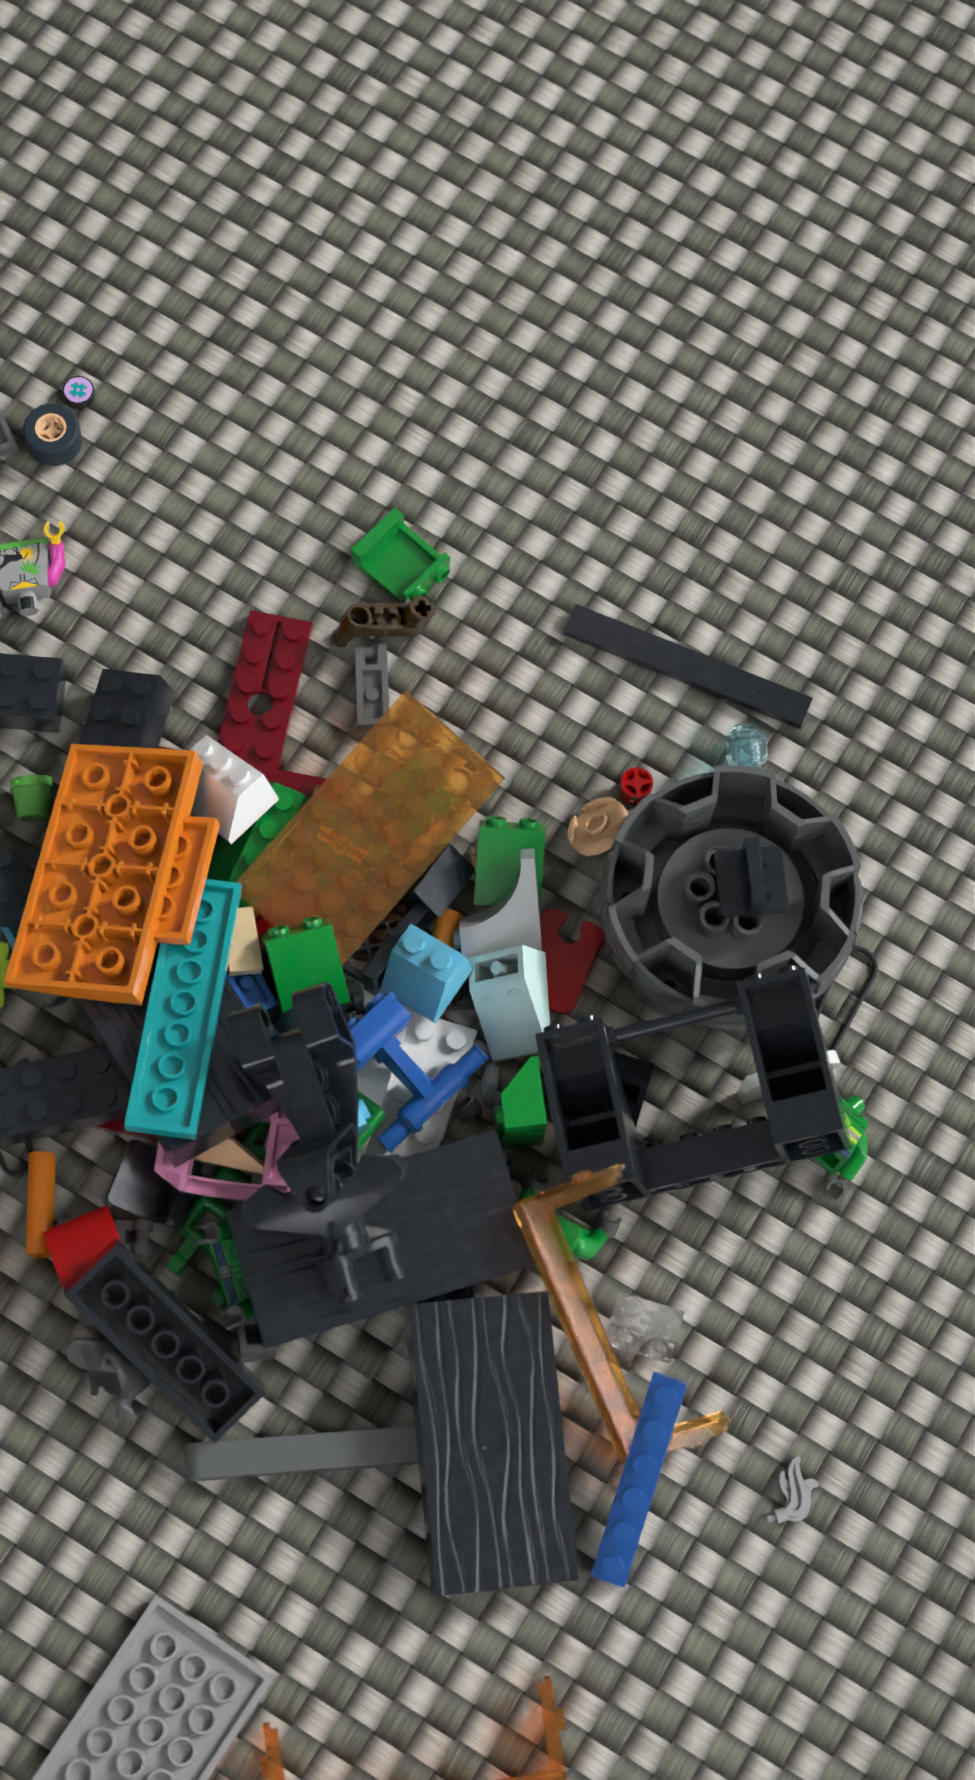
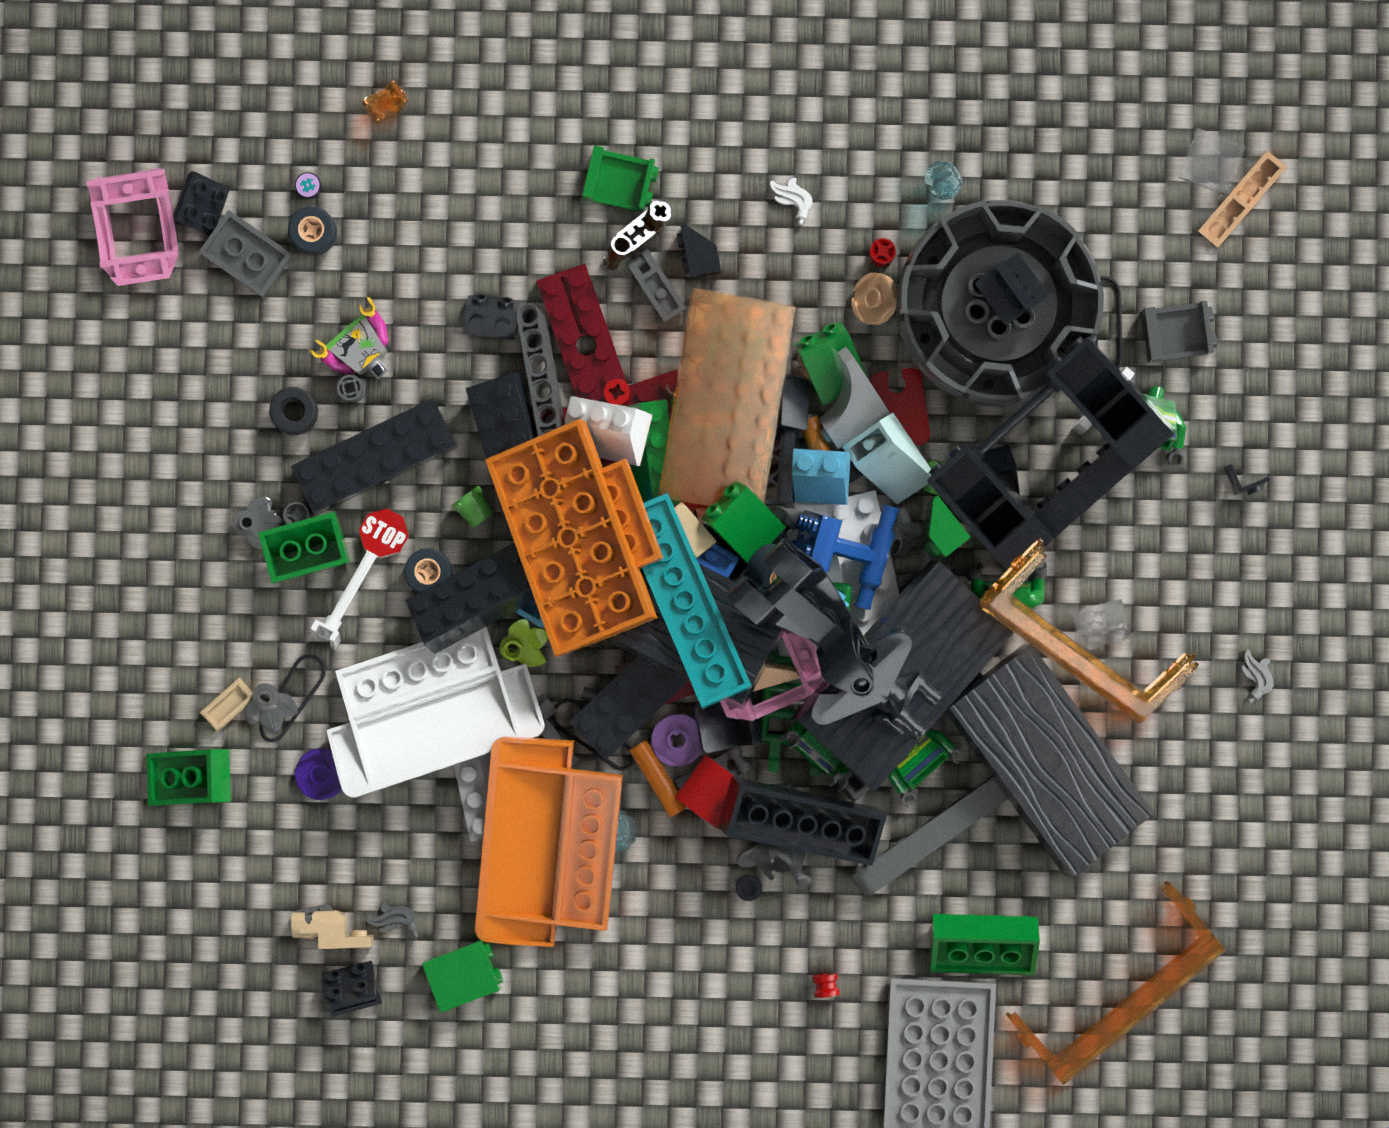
camera: 30 degrees left, 15 degrees up
black tile [563,604,813,729] -> none
blue plate [591,1371,688,1588] -> none
none -> clear orange bracket [362,80,408,124]
none -> black bracket [463,294,520,340]
none -> dark grey beam [517,304,565,436]
none -> red wheel [604,379,630,406]
none -> medium lavender plate [652,714,701,766]
none -> black slope [676,224,721,280]
none -> black tile [736,874,762,901]
none -> white piece [770,178,812,225]
none -> red wheel [812,973,840,998]
none -> green torso [888,729,966,807]
none -> green slope [930,914,1040,975]
none -> dark grey panel [1141,301,1217,363]
none -> black bracket [1224,464,1272,495]

